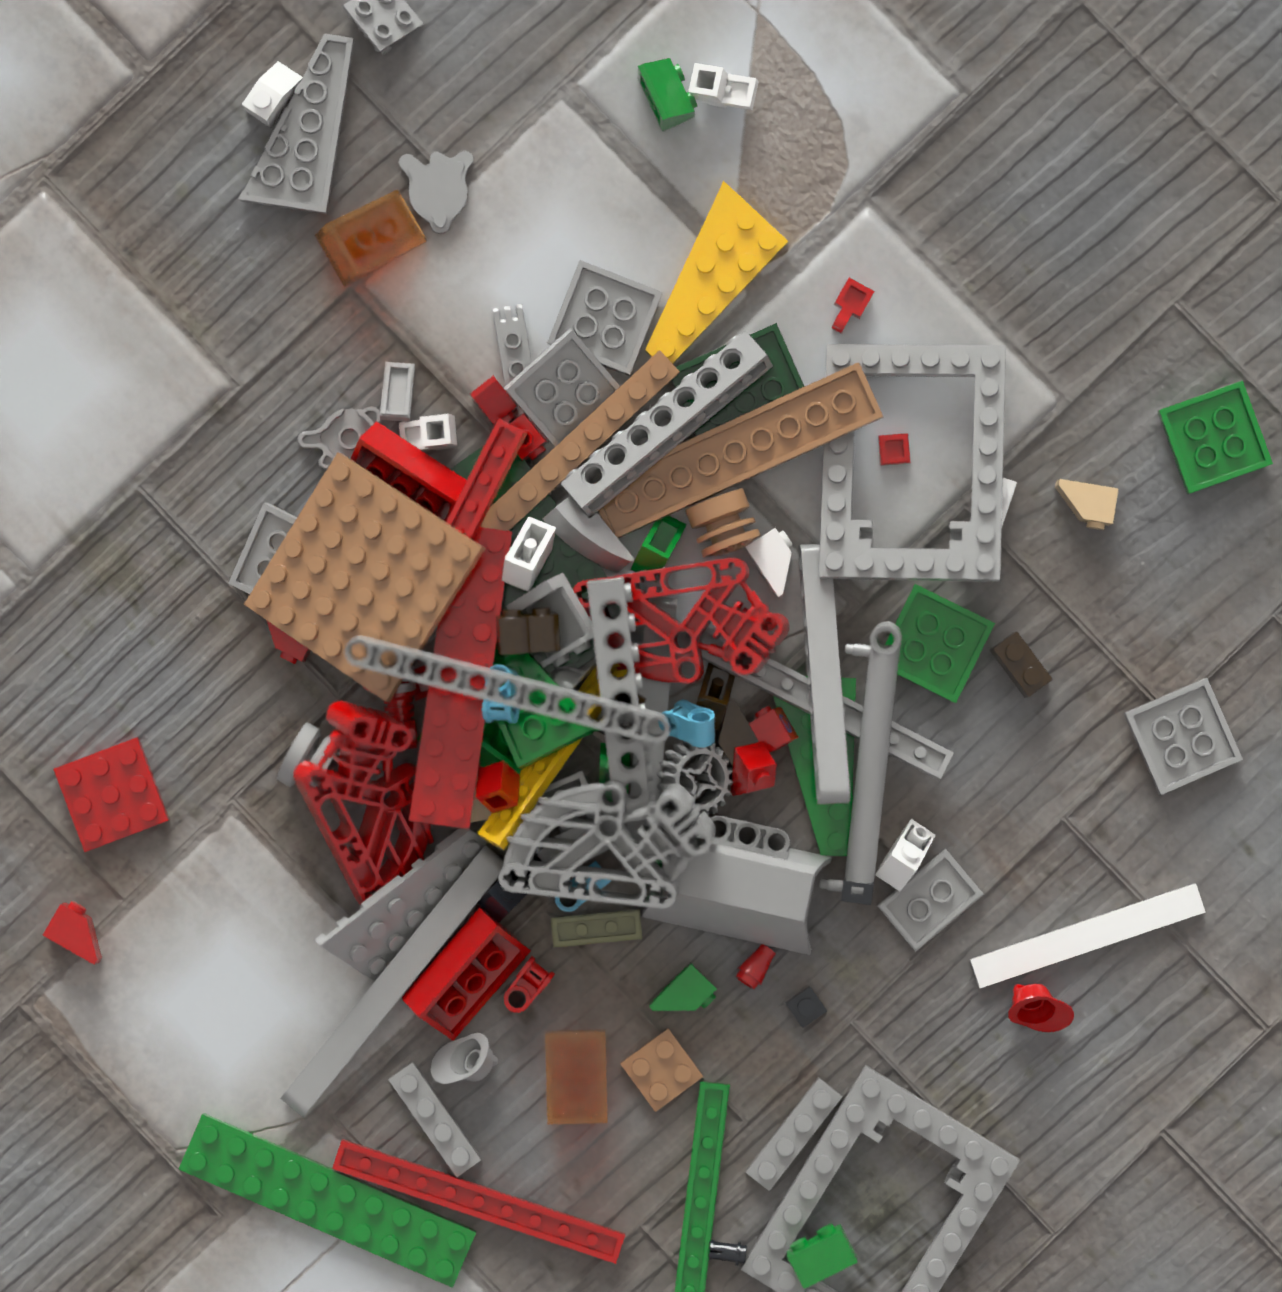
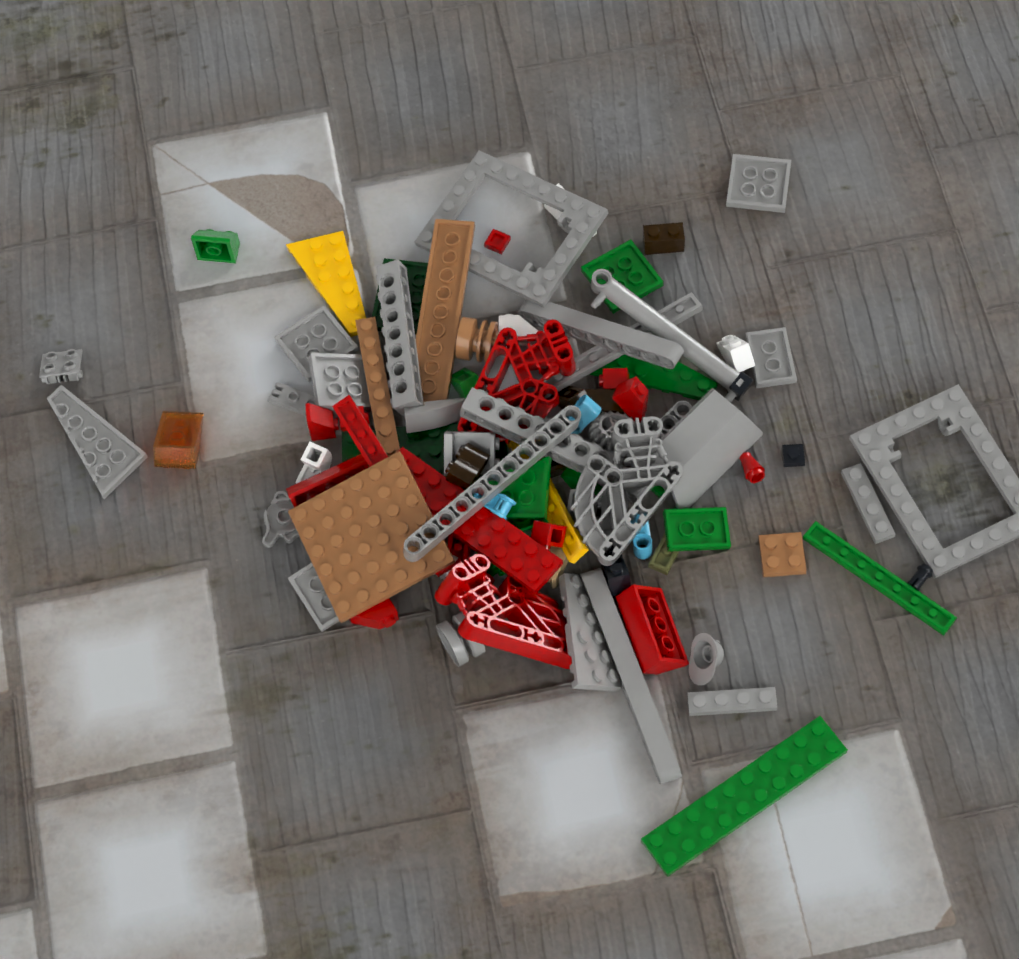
camera: 50 degrees left, 25 degrees down
red slope [43,901,102,965] -> none
red plate [54,737,170,852] -> none
white slope [242,62,303,128] -> none
red plate [332,1139,625,1264] -> none
light grey tile [380,362,415,422] -> none
light grey tile [399,151,474,234] -> none
white brick [502,517,556,592] -> none
red piece [504,956,555,1013] -> none
clear orange brick [545,1029,608,1125] -> none
green slope [649,962,716,1011] -> none
white brick [688,63,759,110] -> none
green brick [787,1224,858,1289] -> none
red plate [831,277,875,334] -> none
white tile [969,884,1205,988] -> none
red piece [1008,984,1074,1032] -> none
tan slope [1055,479,1119,530] -> none
green plate [1157,380,1273,495] -> none
none -> green tile [663,507,731,552]

